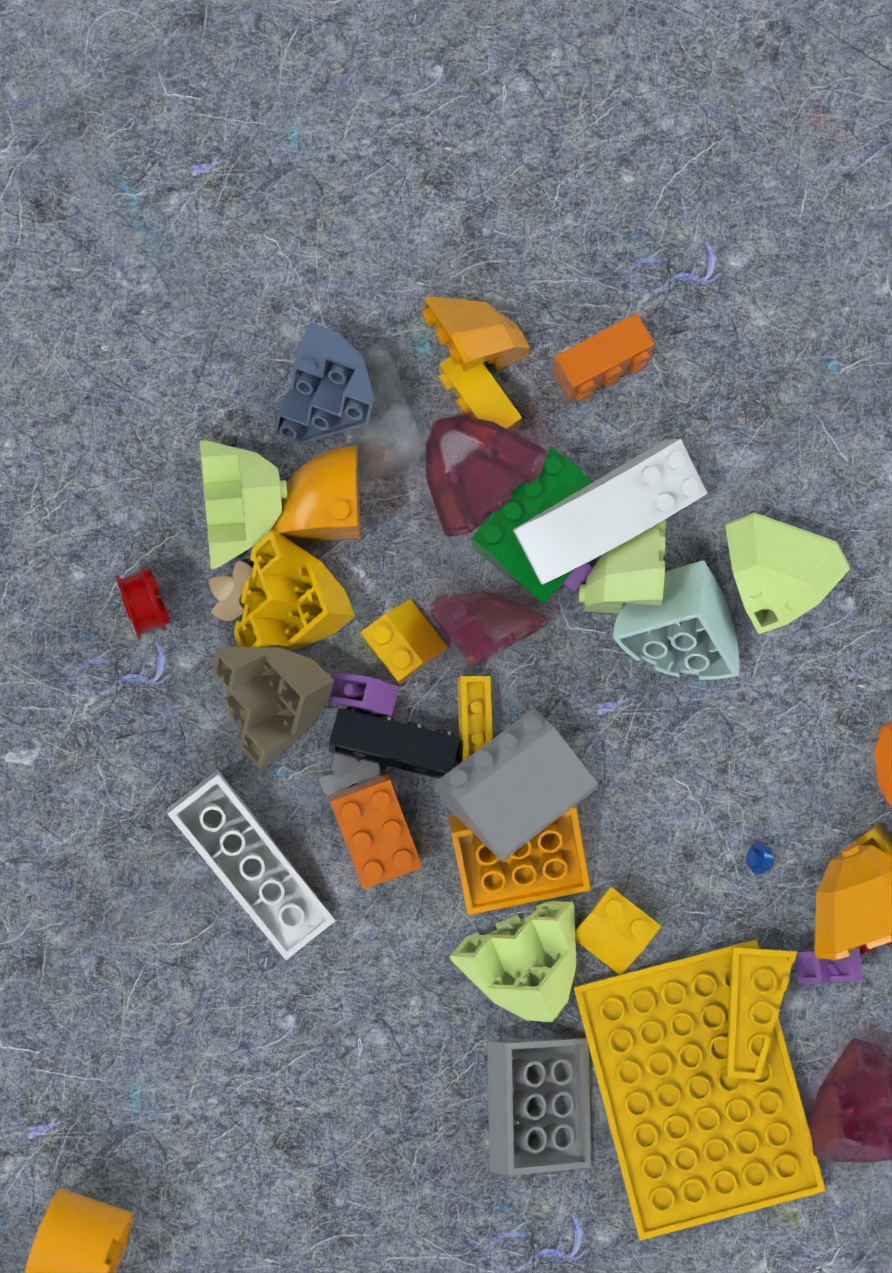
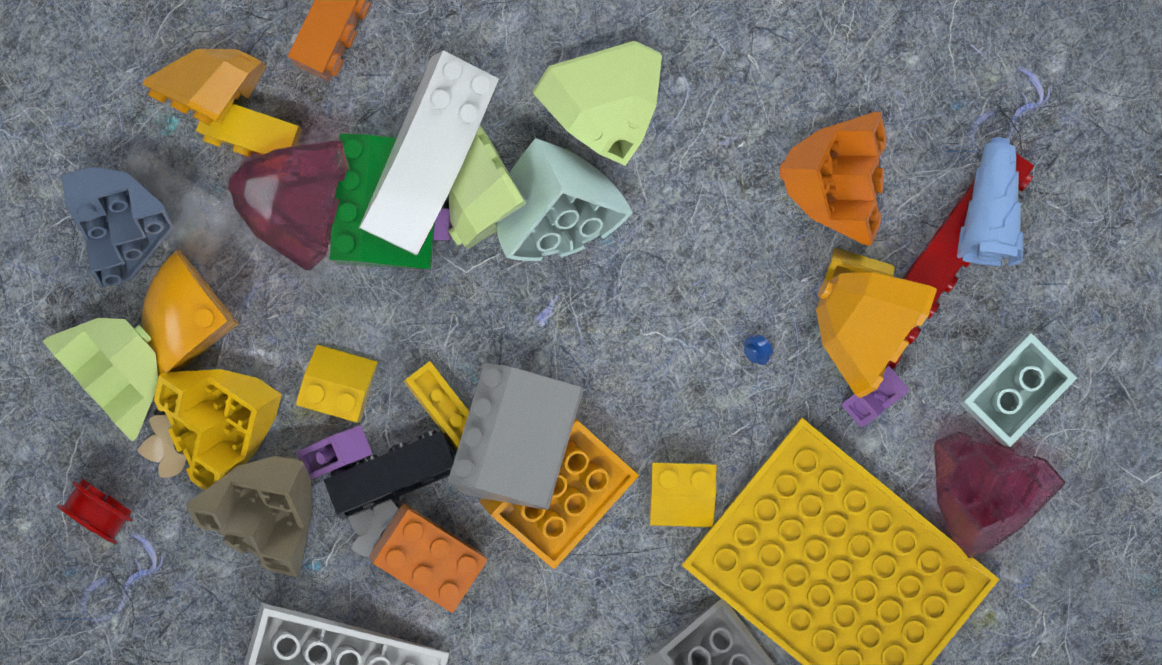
camera: 40 degrees left, 5 degrees up
clear pink brick [429,592,549,669] -> none
yellowish green brick [450,901,576,1022] -> none
yellow wing [726,947,797,1080] -> none

